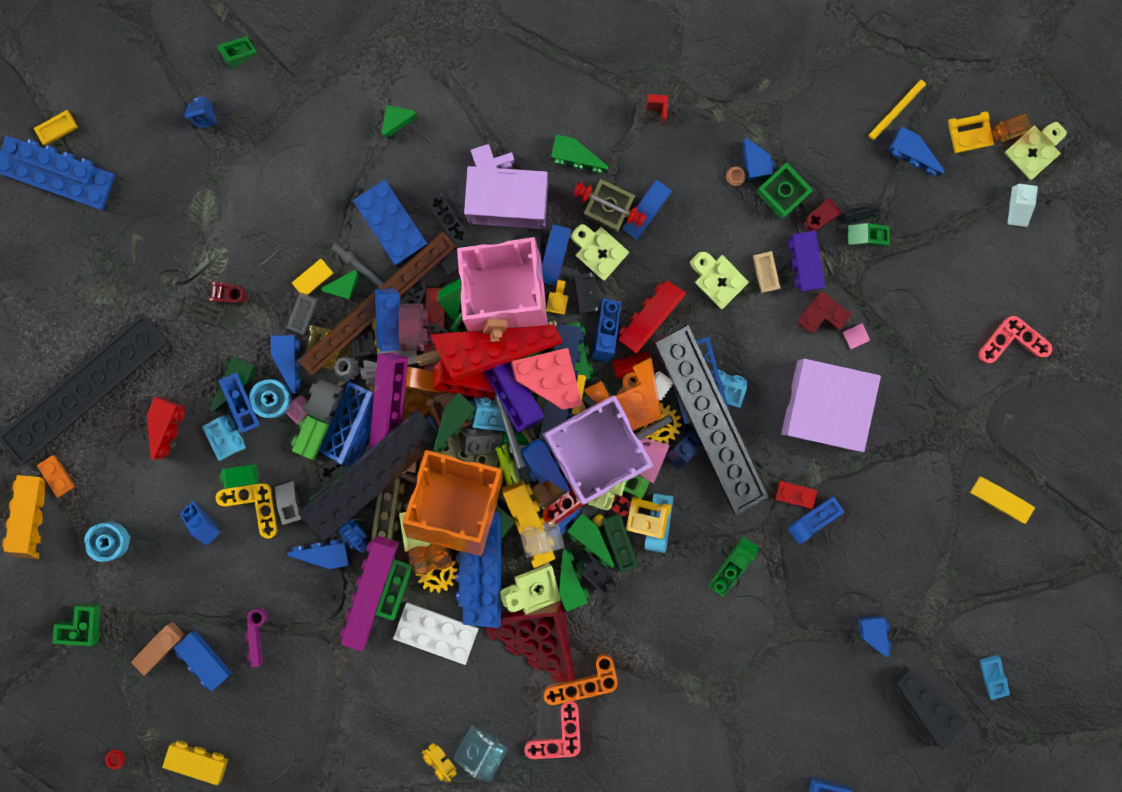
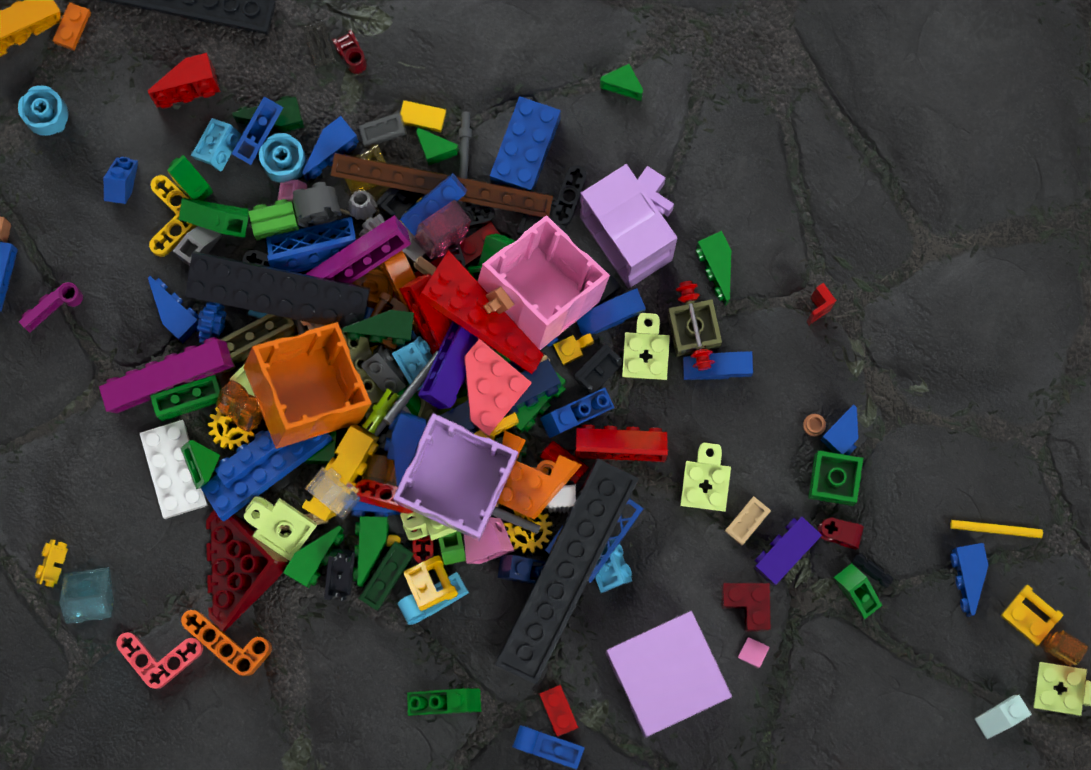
camera: 50 degrees right, 10 degrees down
none -> green slope [179,198,248,238]
none -> green slope [180,440,220,490]

